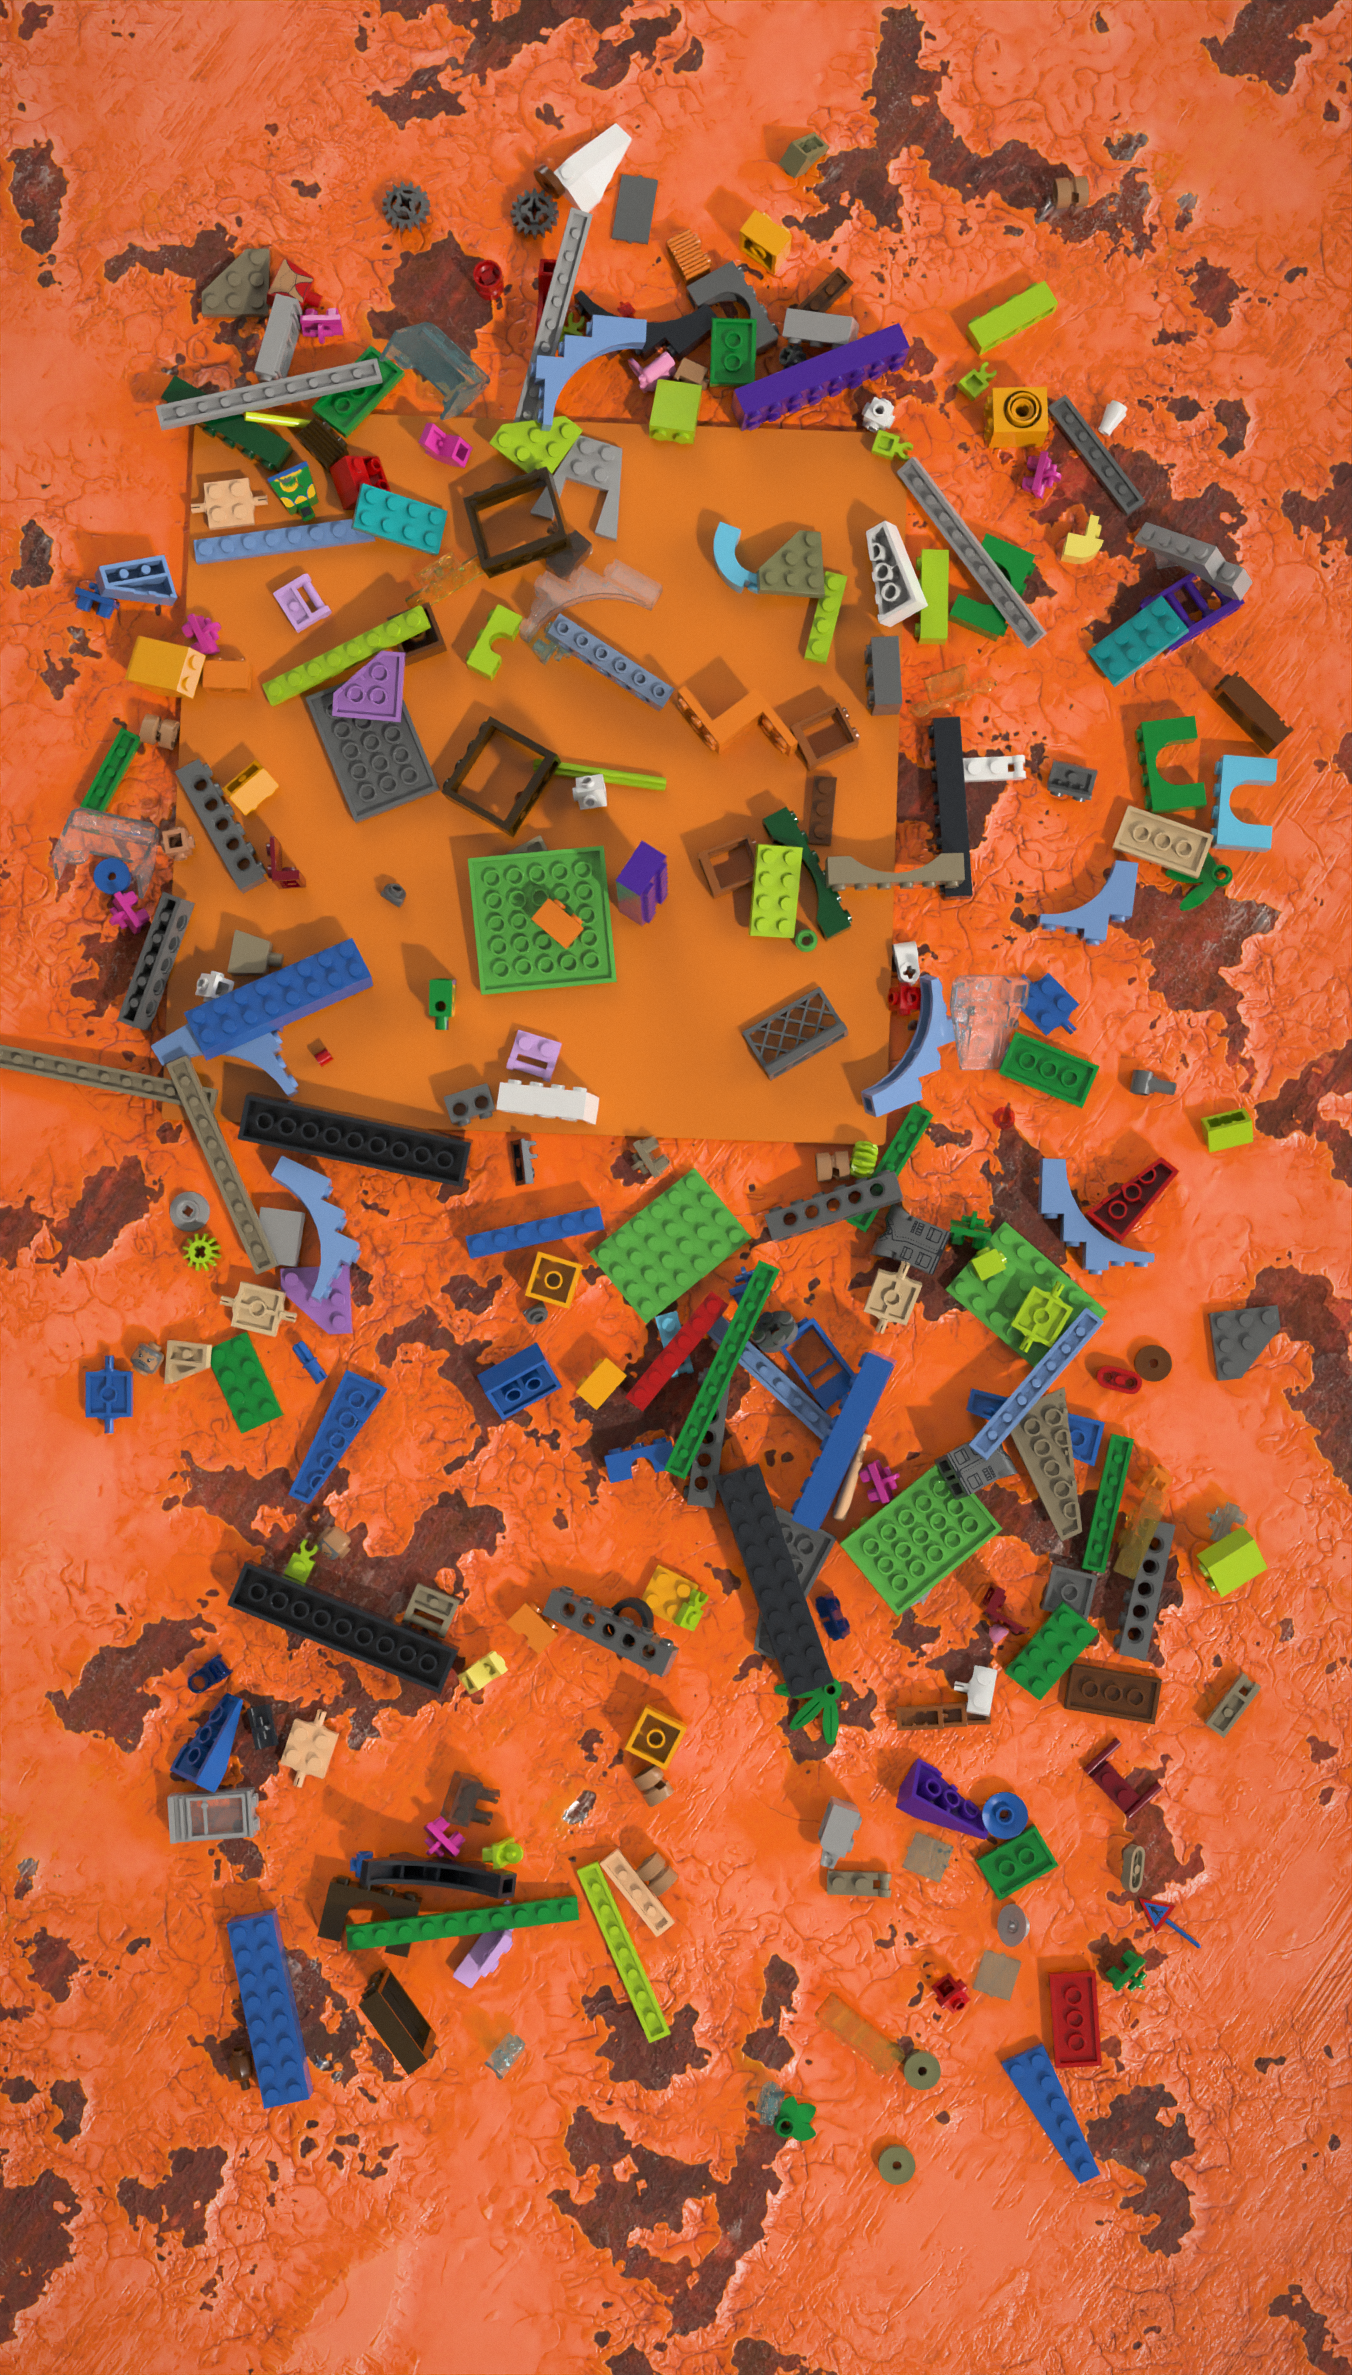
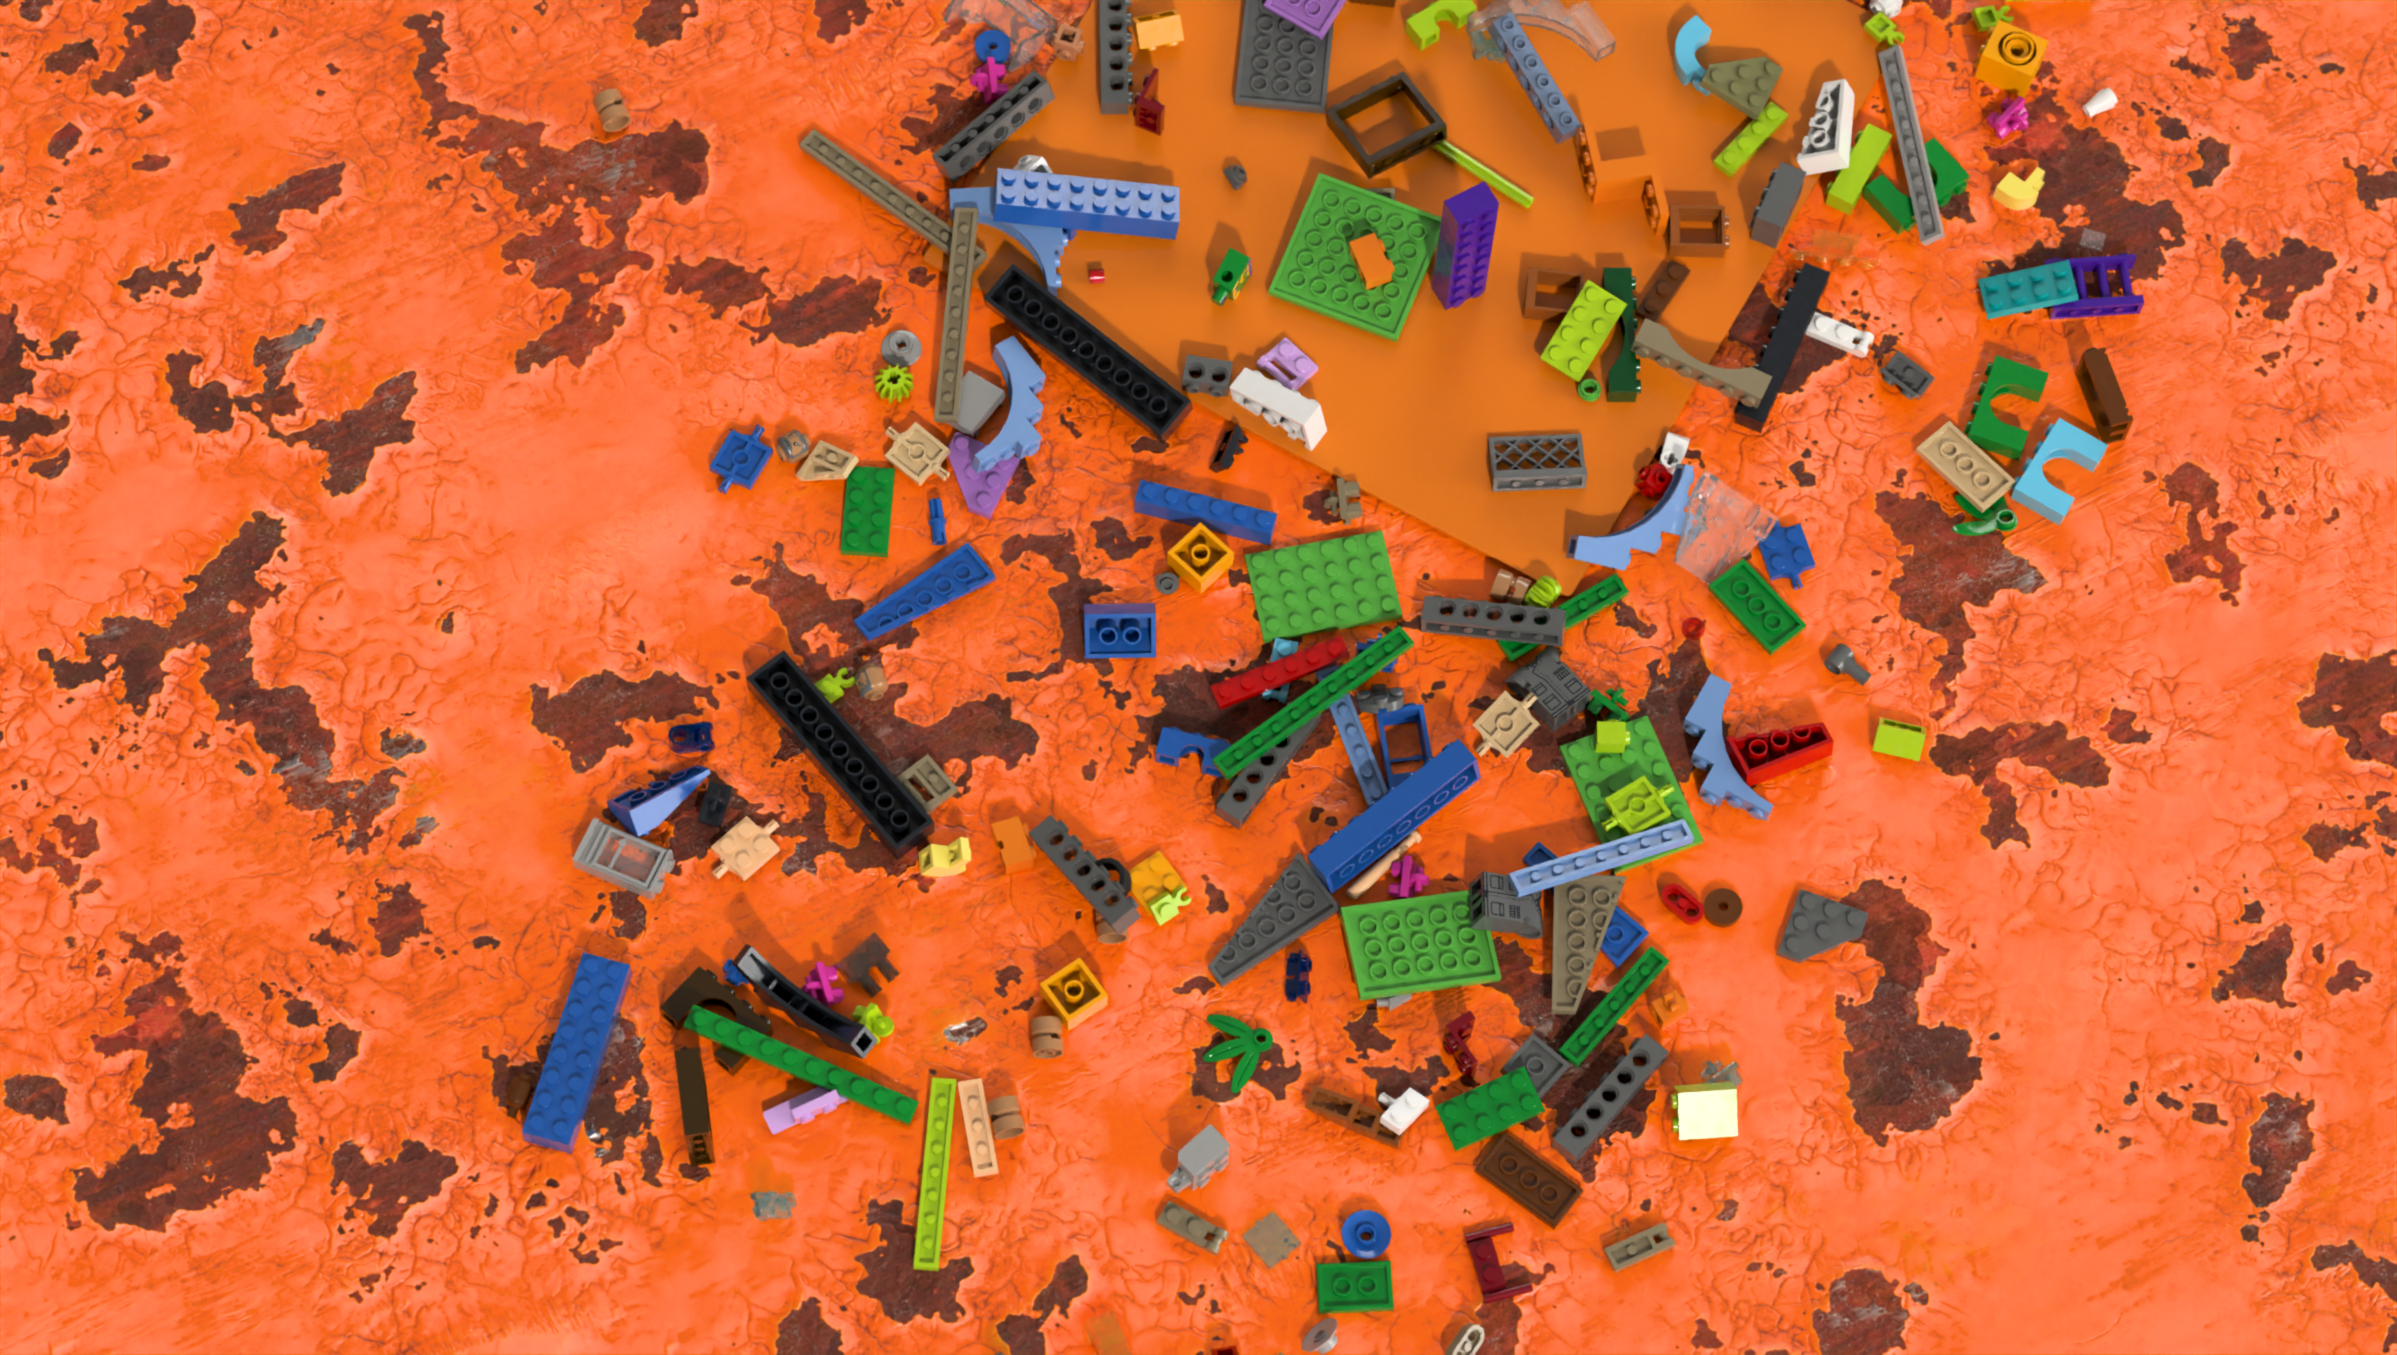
camera: 25 degrees right, 20 degrees down
dark tan torso [227,930,284,976] -> none
white brick [572,774,607,810] -> none
light orange brick [576,1357,627,1410] -> none
black brick [713,1461,834,1698] -> none
dark purple wedge [896,1758,988,1840] -> none
bright pink hinge [989,1624,1009,1644] -> none
medium blue arch [1037,860,1138,946] -> none
dark grey plate [1048,395,1145,517] -> none
clear yellow bracket [1113,1486,1170,1579] -> none
light grey arch [1134,522,1253,601] -> none

